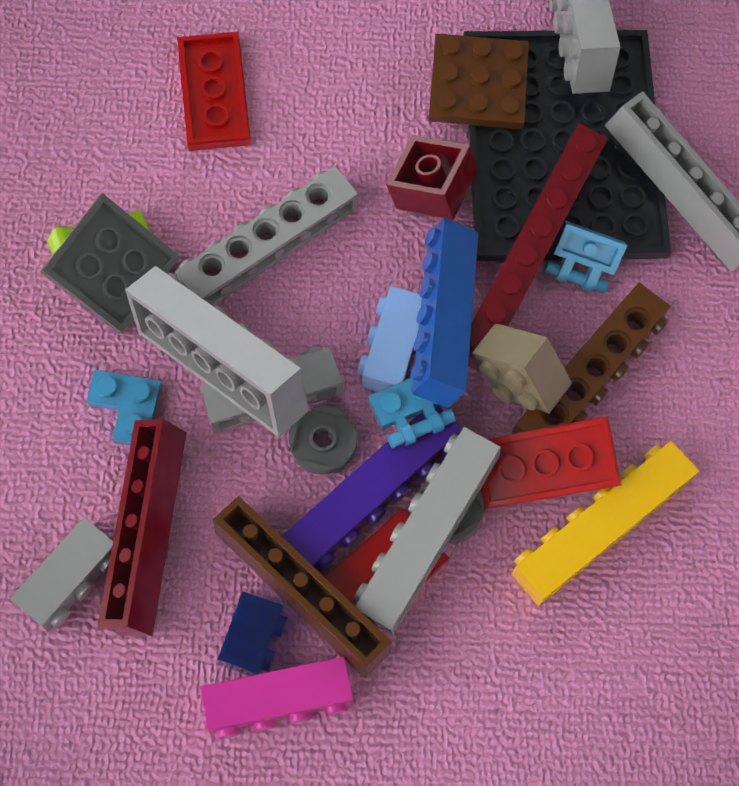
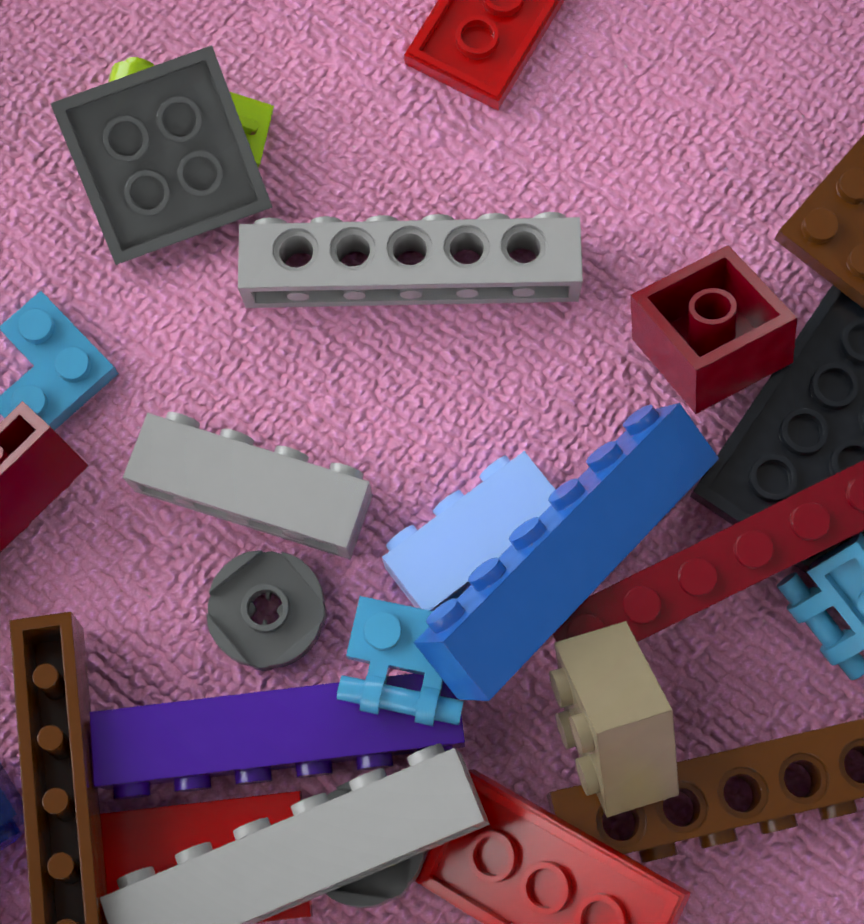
camera: 45 degrees right, 5 degrees up
light grey brick [125,266,308,437] -> none

